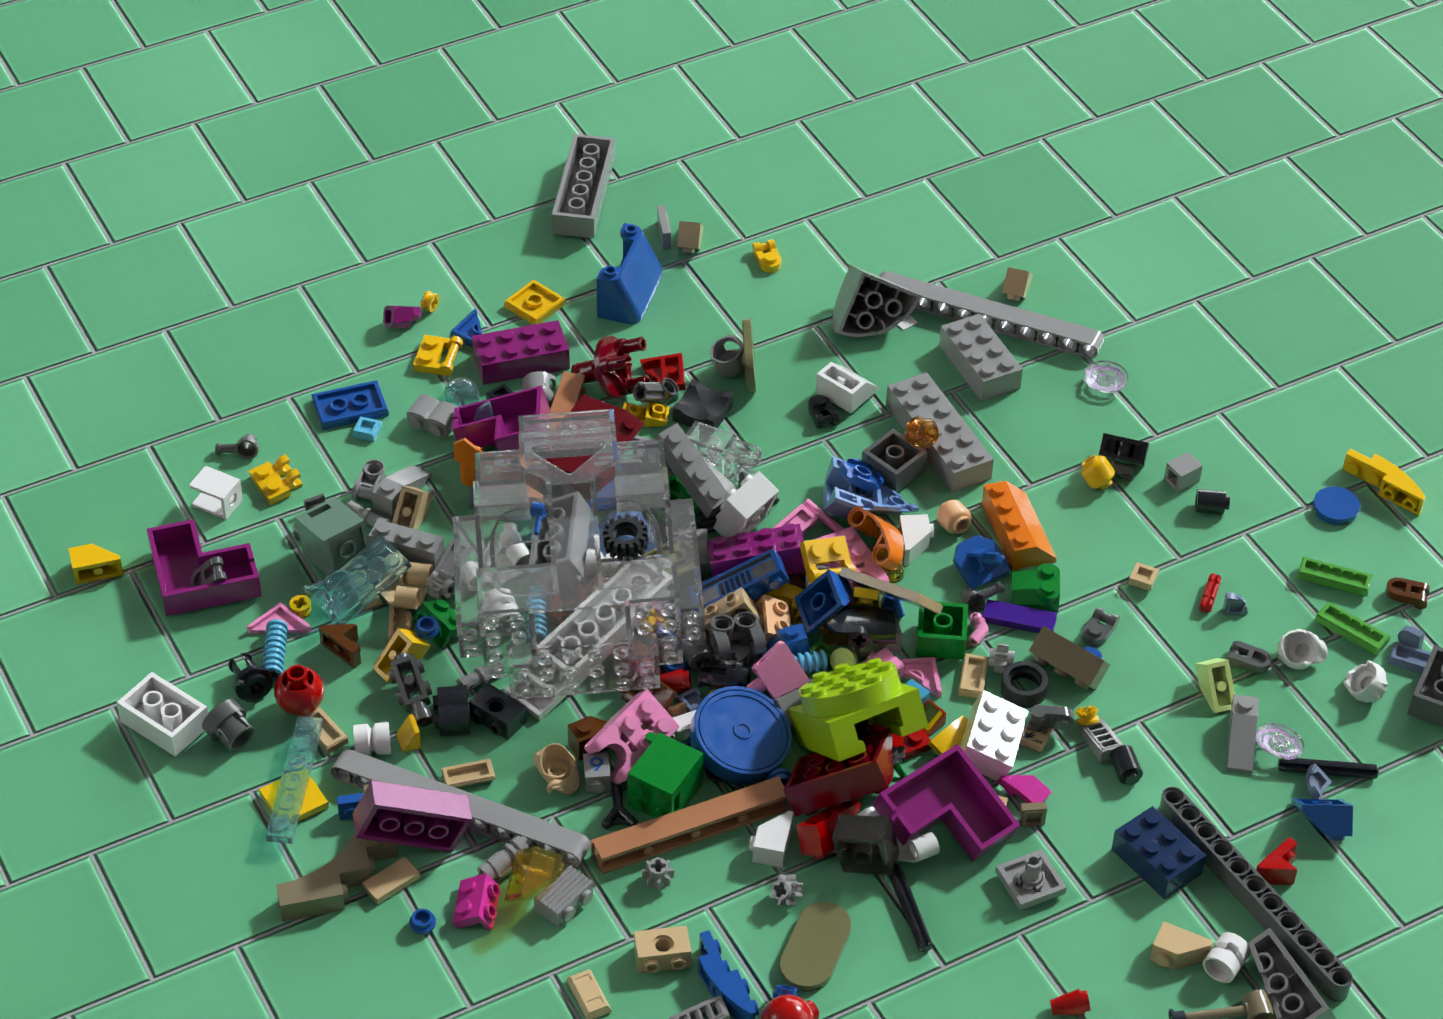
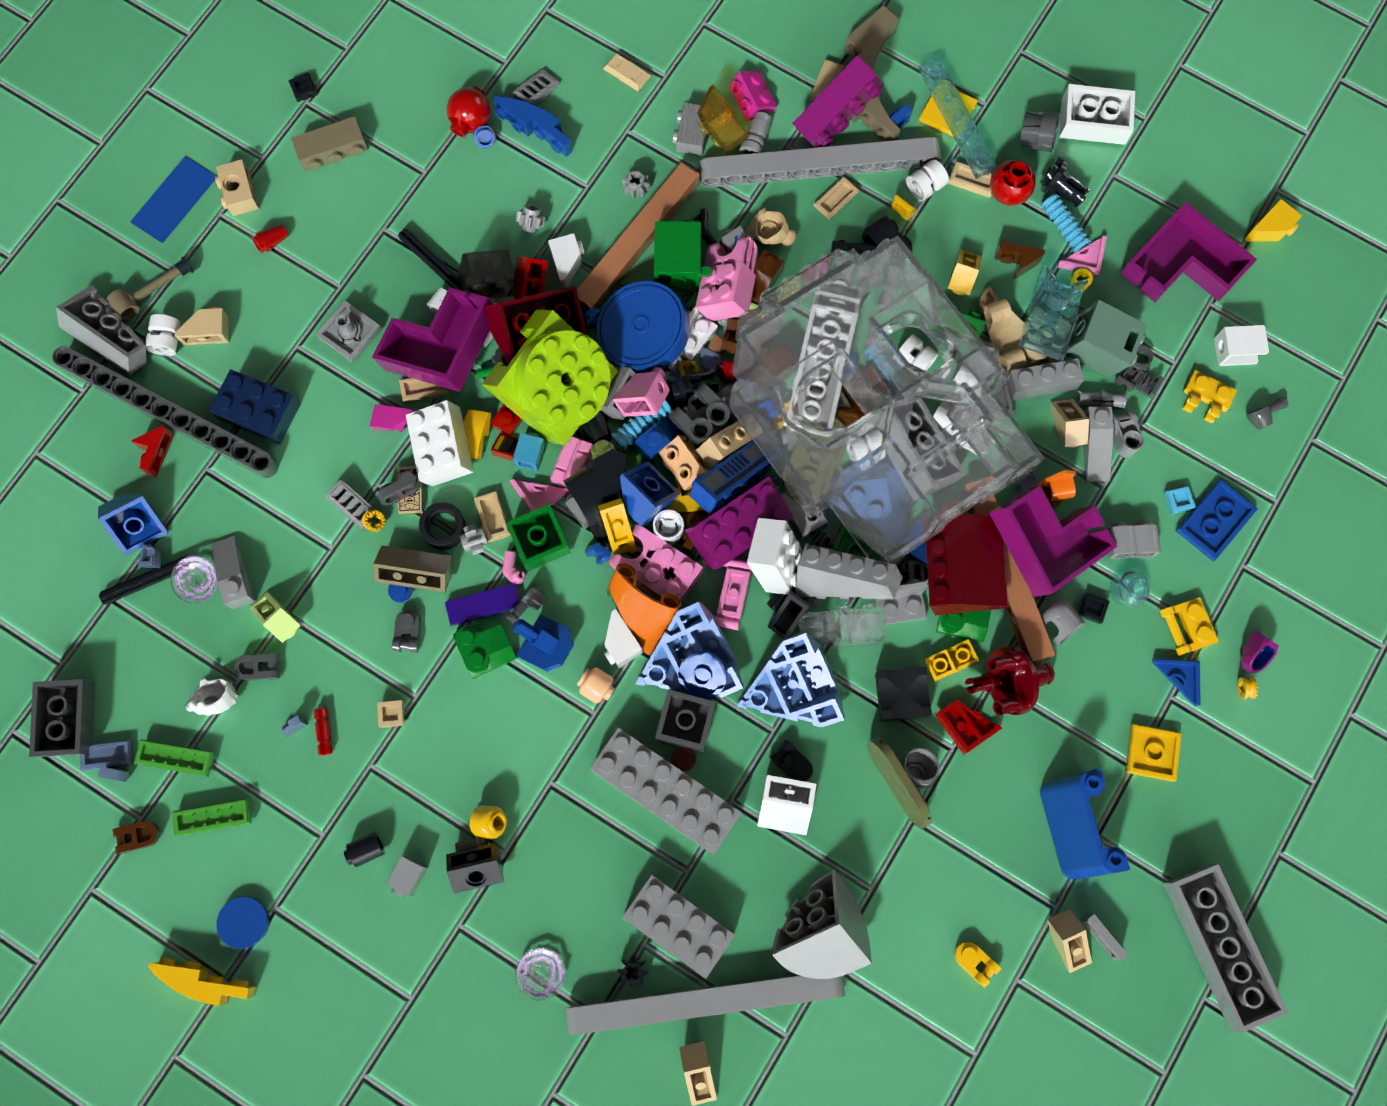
camera: 150 degrees right, 30 degrees up
dark grey plate [190,557,227,587] -> none
dark grey brick [388,653,433,726] -> none
blue plate [409,909,436,934] -> none
blue plate [415,616,440,639] -> none
magenta brick [472,320,570,385] -> none
sand blue tile [473,401,495,422] -> none
blue hand [530,502,547,535] -> none
black tyre [603,514,648,561] -> none
dark grey piece [633,378,679,405] -> none
tan brick [634,925,691,973] -> none
olive tile [780,902,851,992] -> none
yellow plate [799,536,856,583] -> none
tan tile [839,567,943,614] -> none
clear orange head [905,416,939,448] -> none
orange slope [982,481,1057,570] -> none
dark tan tile [1018,802,1047,827] -> none
black brick [1110,745,1143,785] -> none
white hair [1343,660,1388,703] -> none
none -> black gear [617,955,649,989]
none -> medium blue wedge [736,632,845,727]

